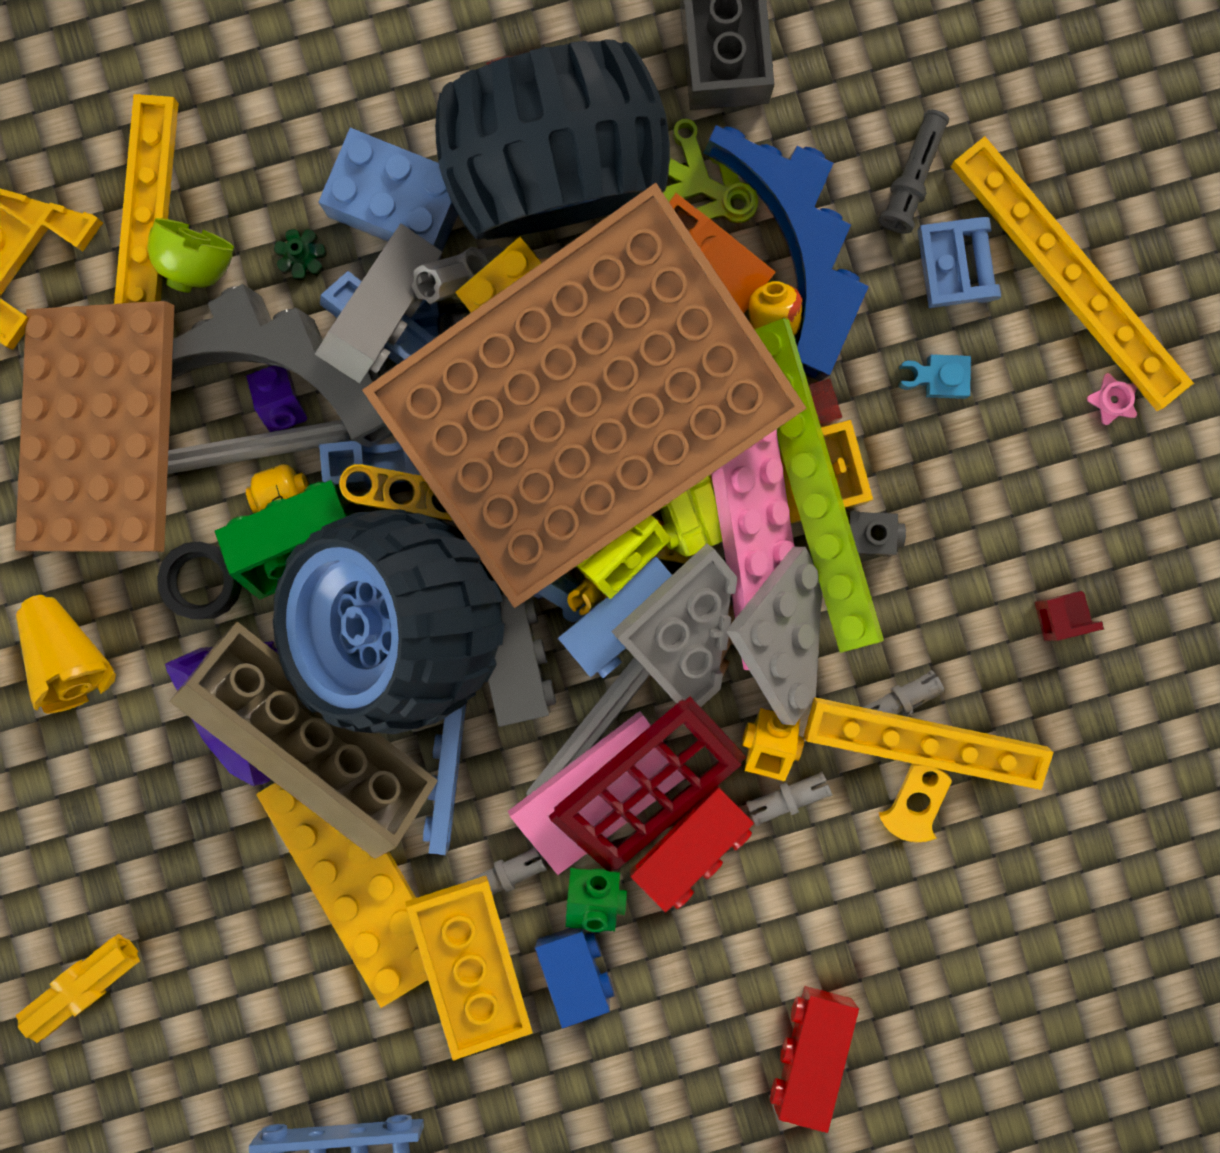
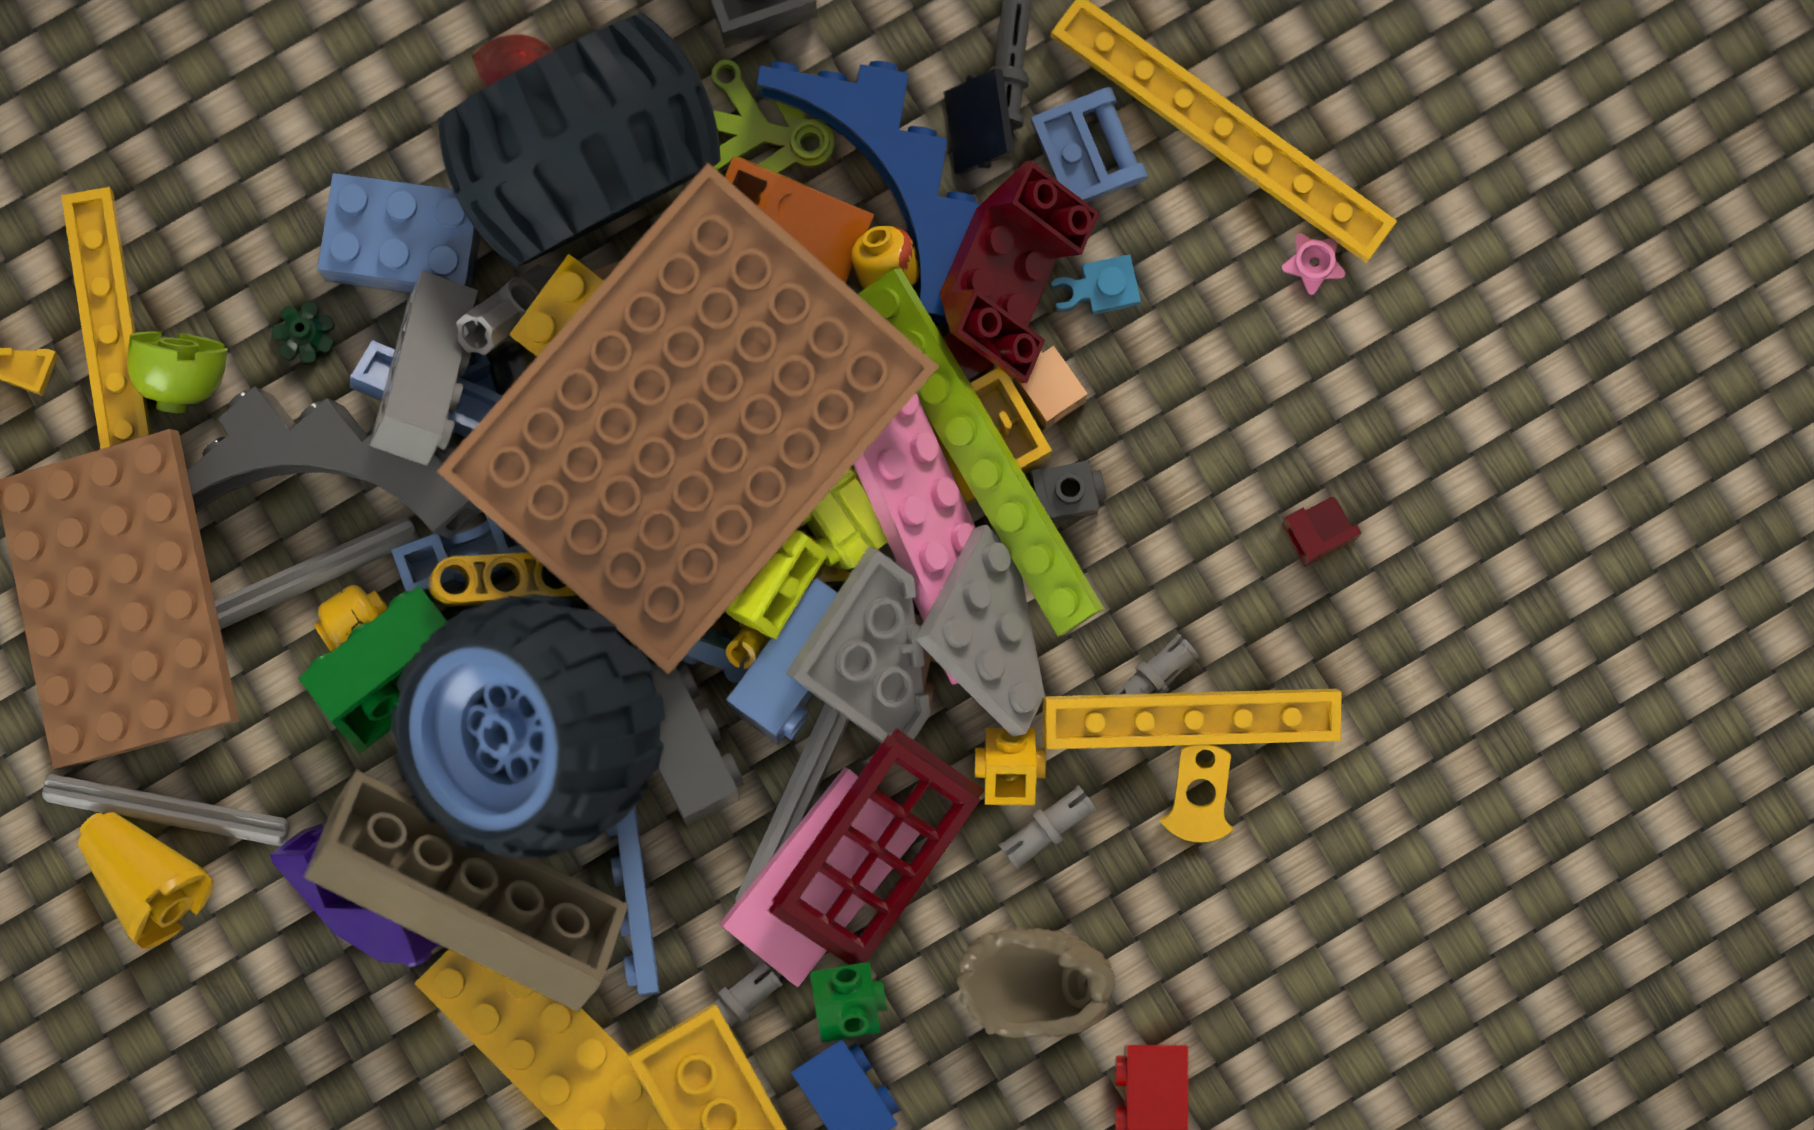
camera: 15 degrees left, 5 degrees down
black tyre [157,541,242,620] -> none
dark purple bracket [246,365,307,432] -> none
red brick [630,786,754,913] -> none
none -> light grey axle [42,774,289,846]
none -> dark red slope [939,161,1100,383]
none -> black piece [943,69,1014,174]
none -> dark tan hair [957,927,1115,1038]
none -> light nougat brick [1012,346,1088,430]

